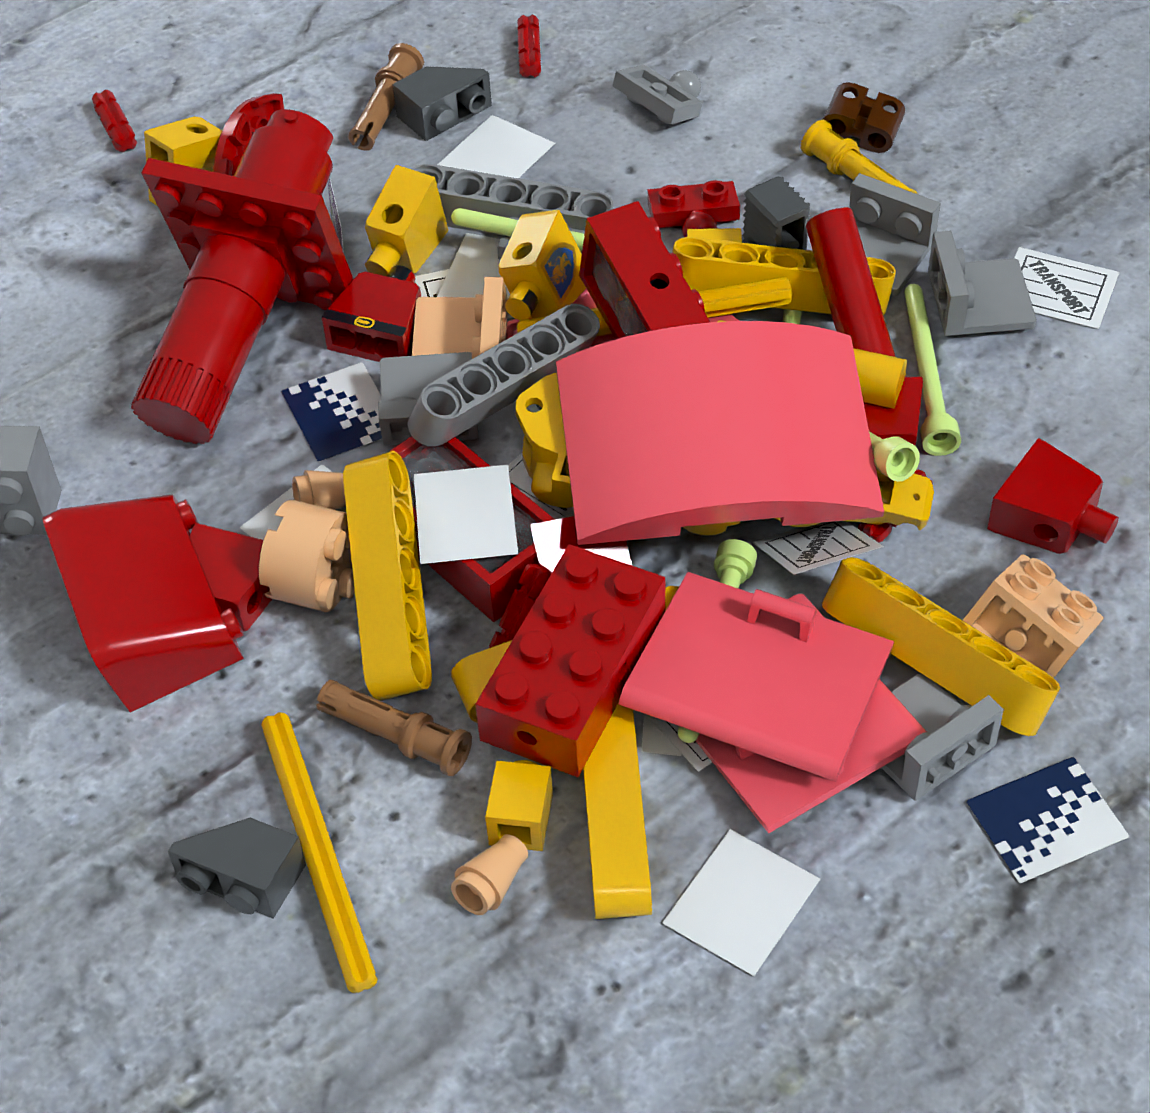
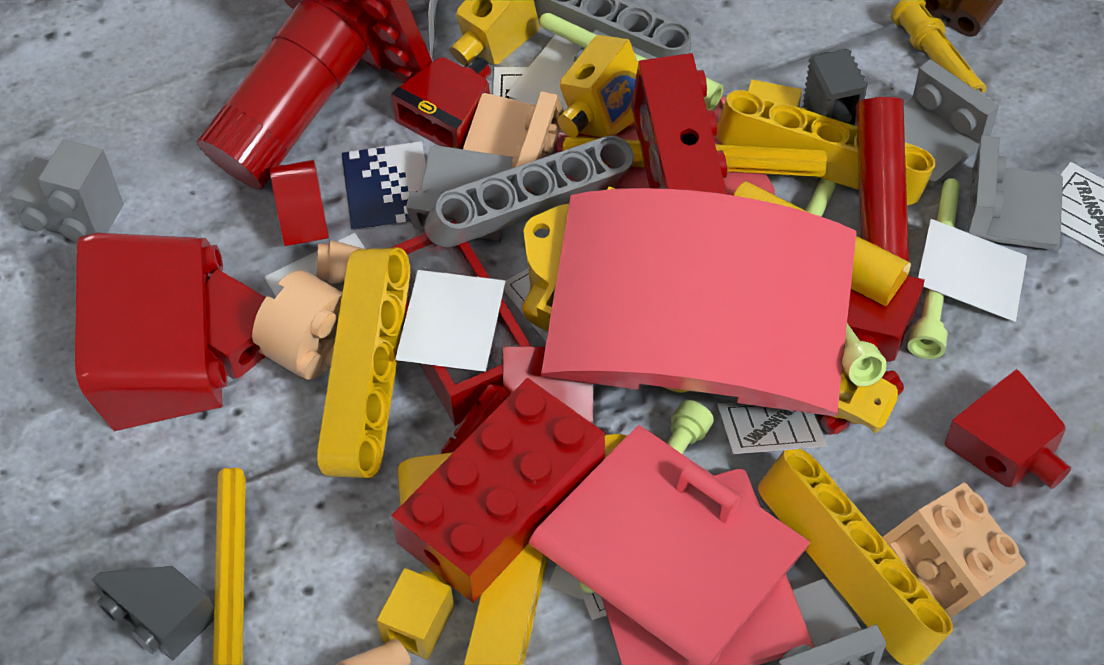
camera: 15 degrees right, 5 degrees up
medium nougat pin [317,680,472,776] -> none
red plate [647,180,740,237] -> none
none -> red brick [270,160,329,247]
none -> white sticker [918,219,1027,322]

